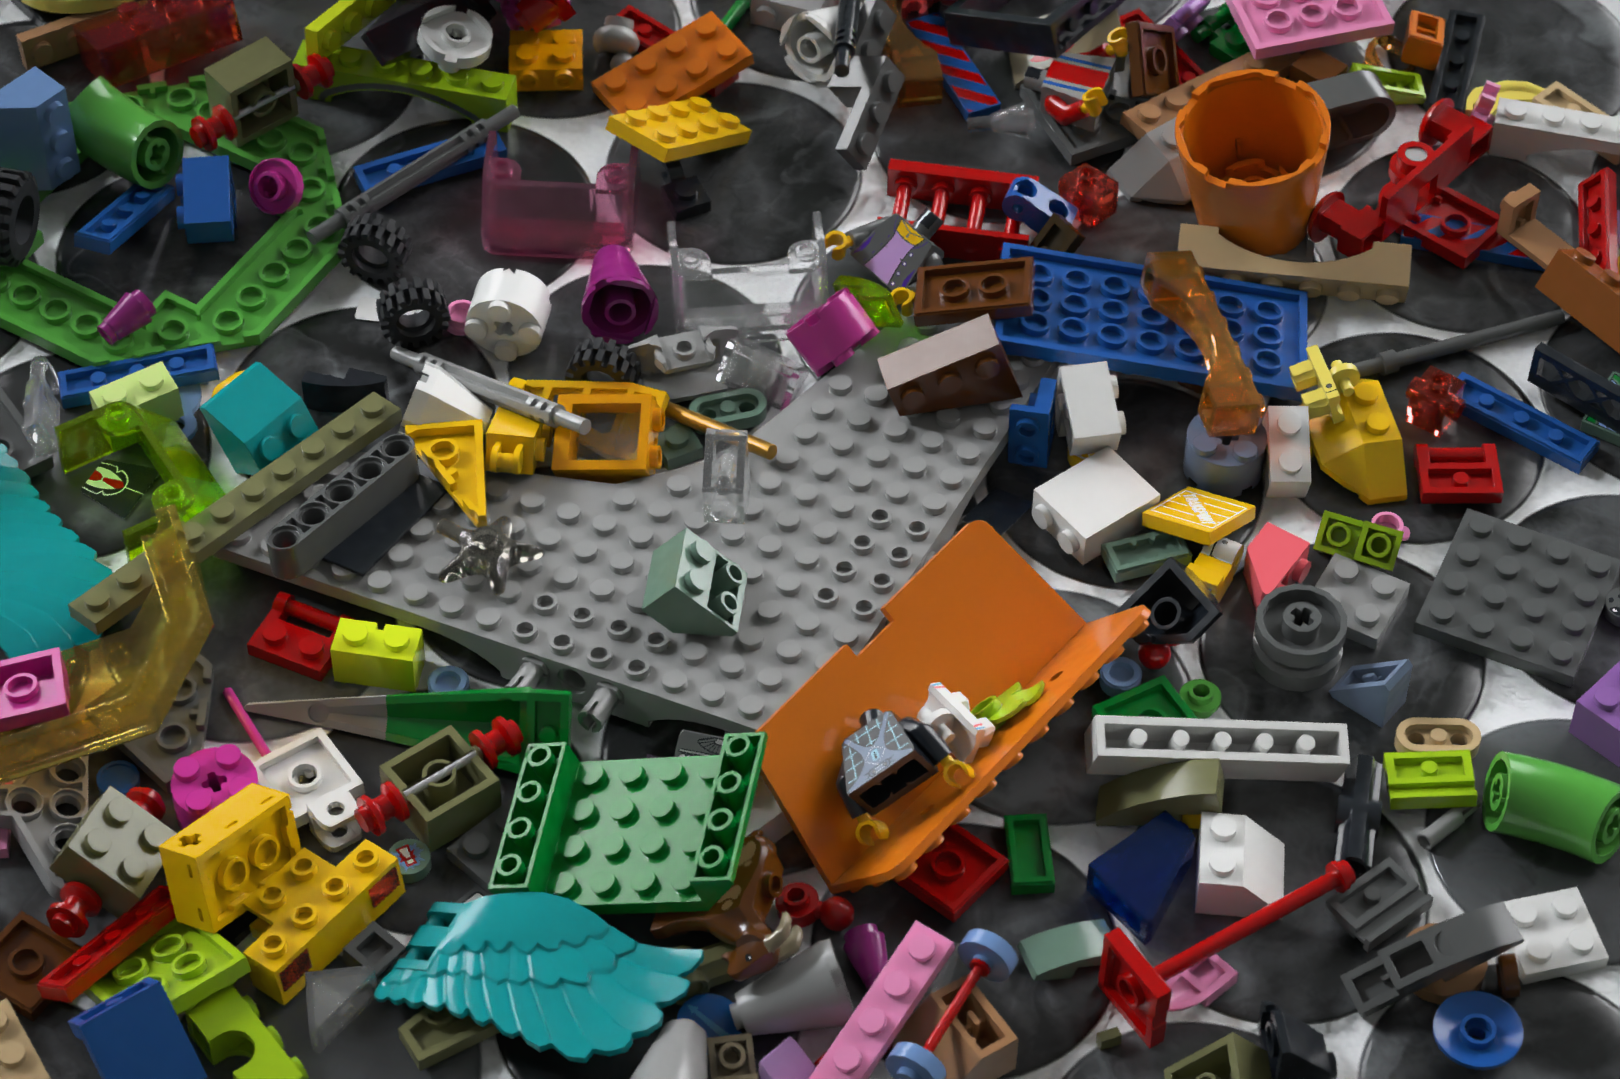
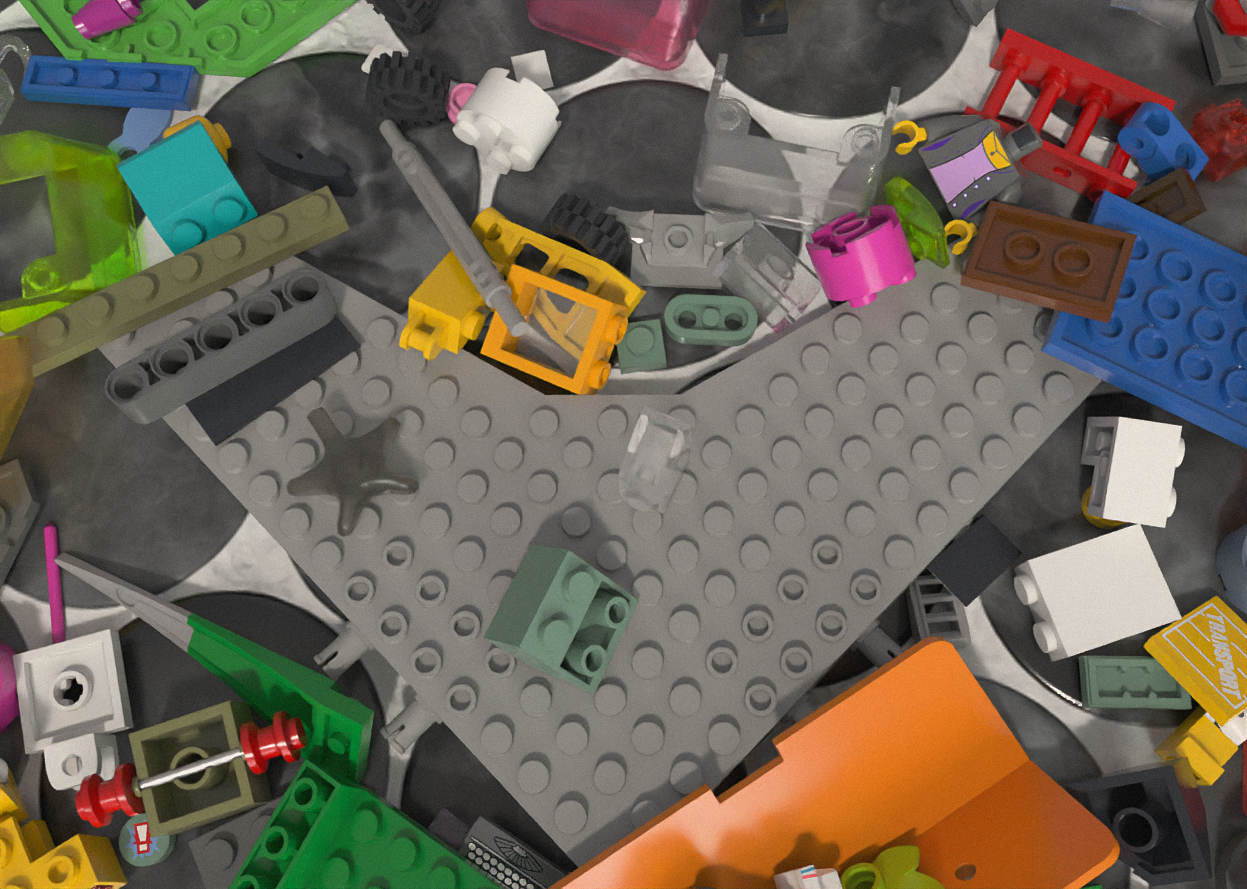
camera: 25 degrees right, 25 degrees up
black sticker [81,460,162,519] -> none
yellowish green brick [89,361,184,448] -> none
red plate [247,591,356,682] -> none
neon yellow piece [330,618,425,693] -> none
white cone [397,362,493,442] -> none
yellow wing [405,419,487,528] -> none
light blue tile [427,666,470,692] -> none
magenta cone [581,245,659,344] -> none
pearl gold bar [665,401,777,460] -> none
reddish brown wedge [877,313,1023,416] -> none
blue bracket [1008,377,1057,468] -> none

